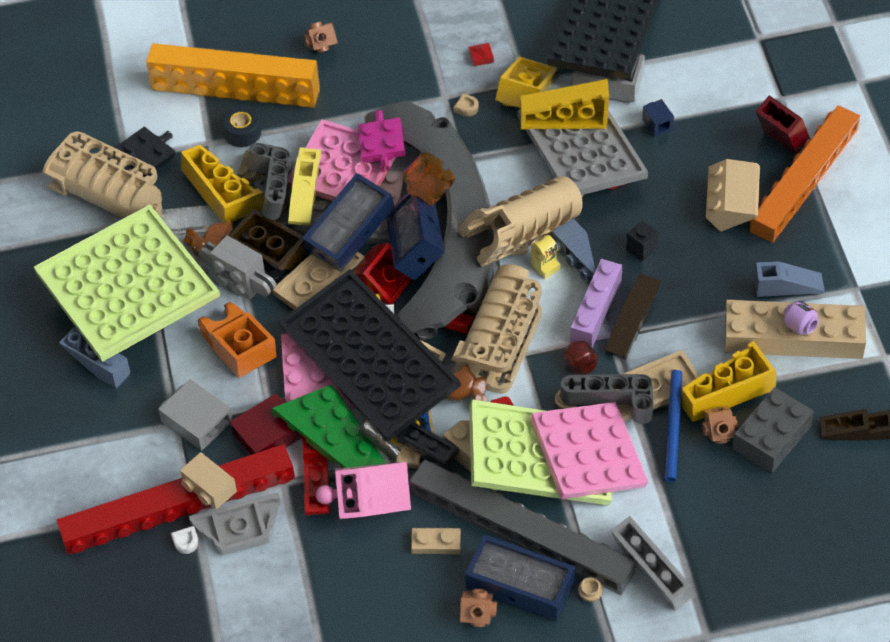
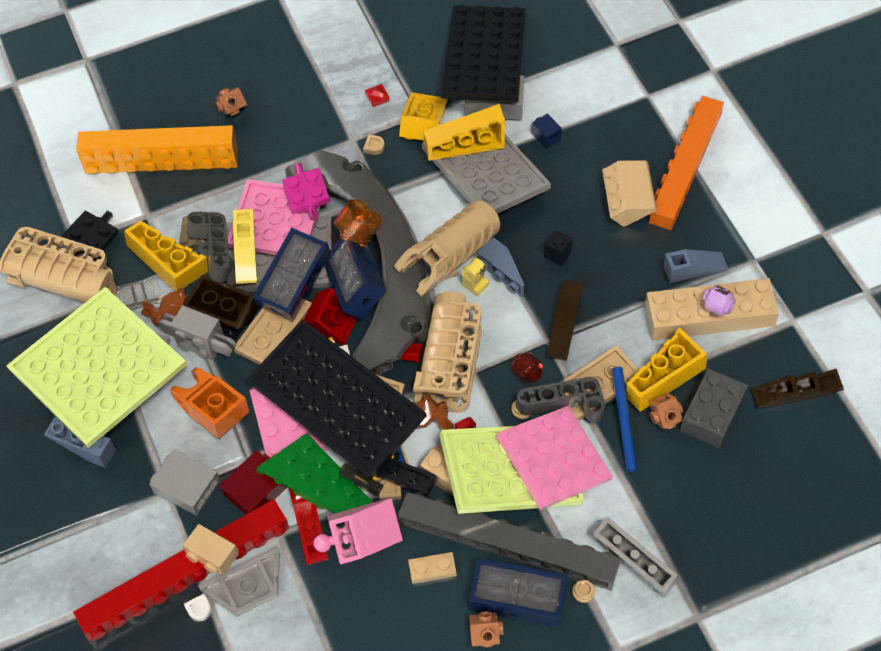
camera: 10 degrees left, 5 degrees up
black wheel [222,106,261,147] -> none
lavender brick [570,259,622,350] -> none
dark red brick [755,95,810,155] -> none

